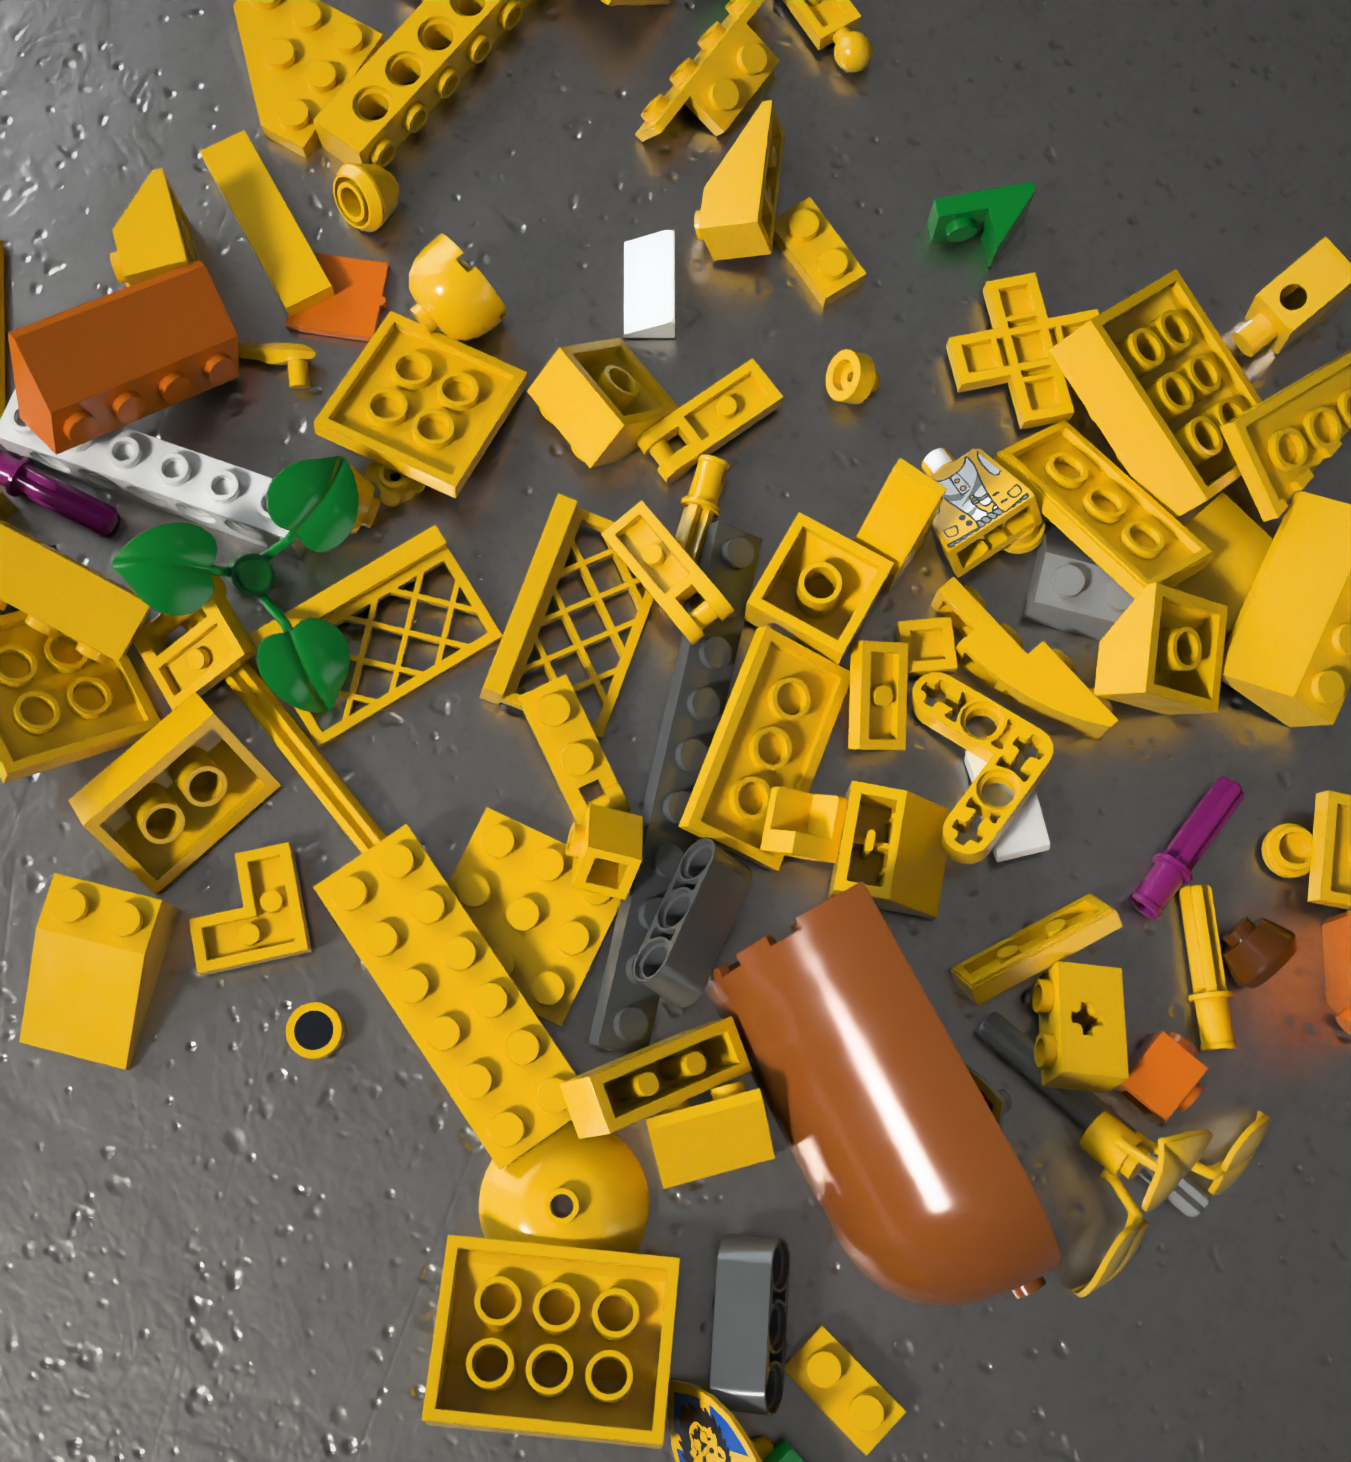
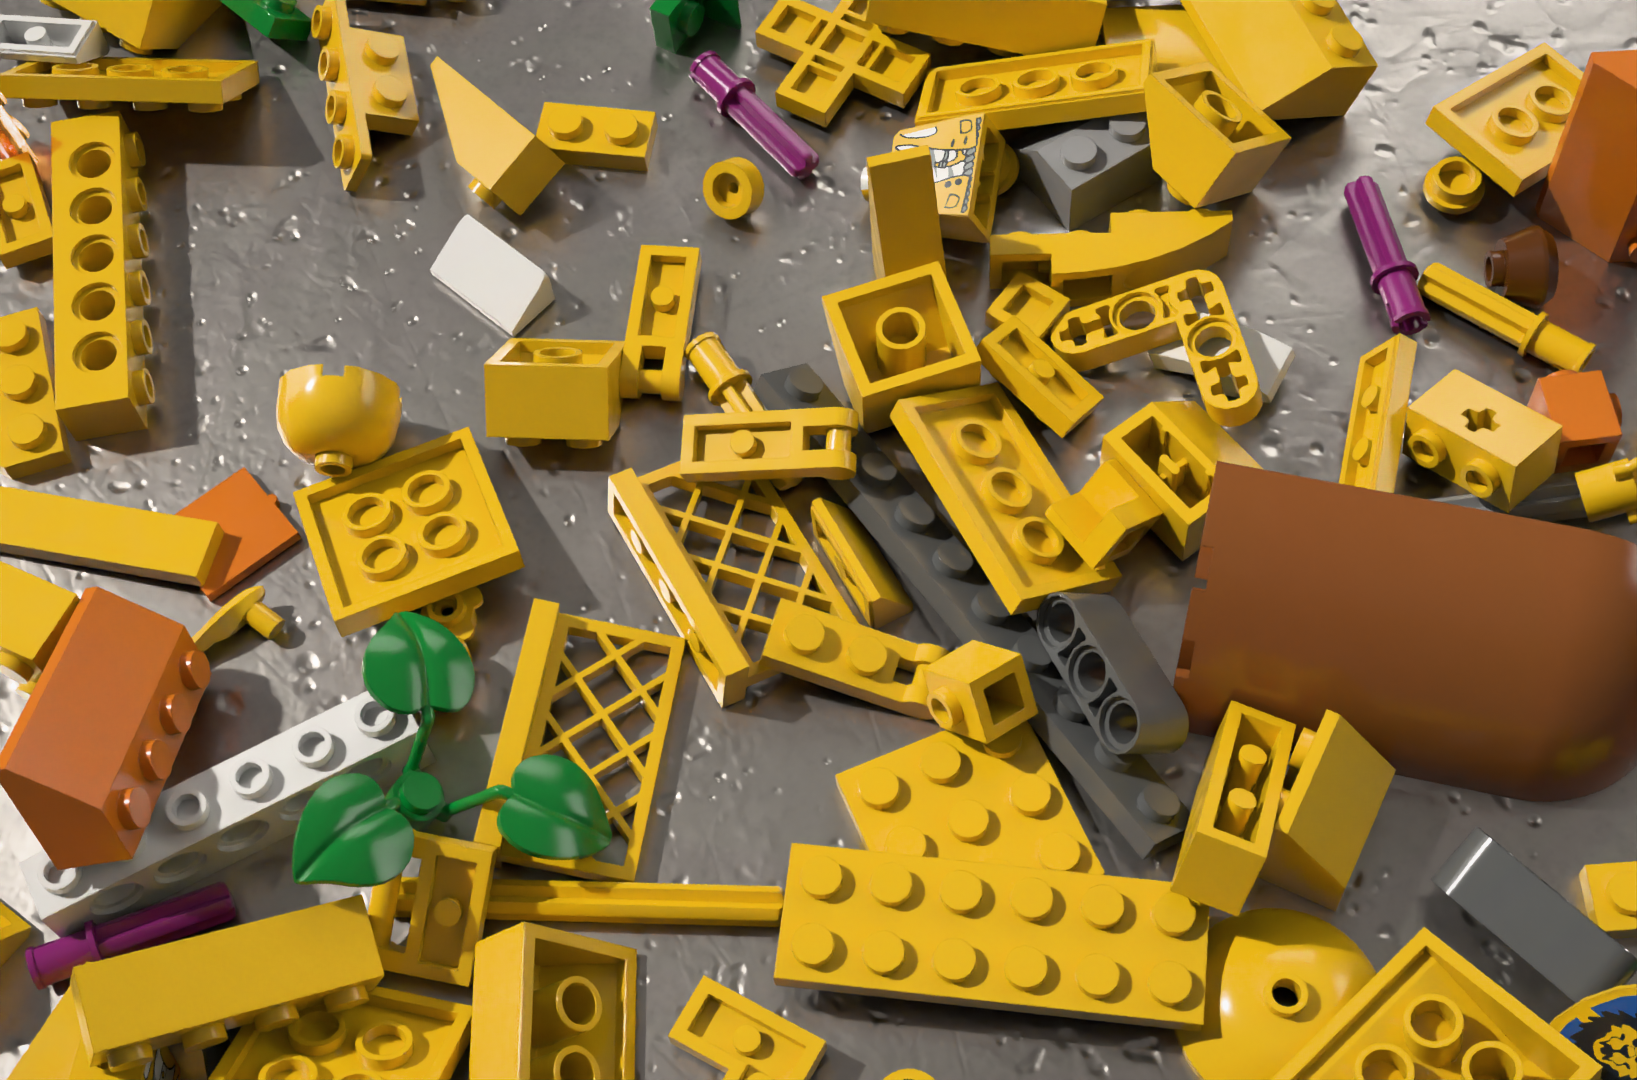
camera: 40 degrees left, 15 degrees down
yellow cone [333,163,399,232] -> none
none -> magenta axle [689,50,819,180]
none -> yellow slope [810,498,913,630]

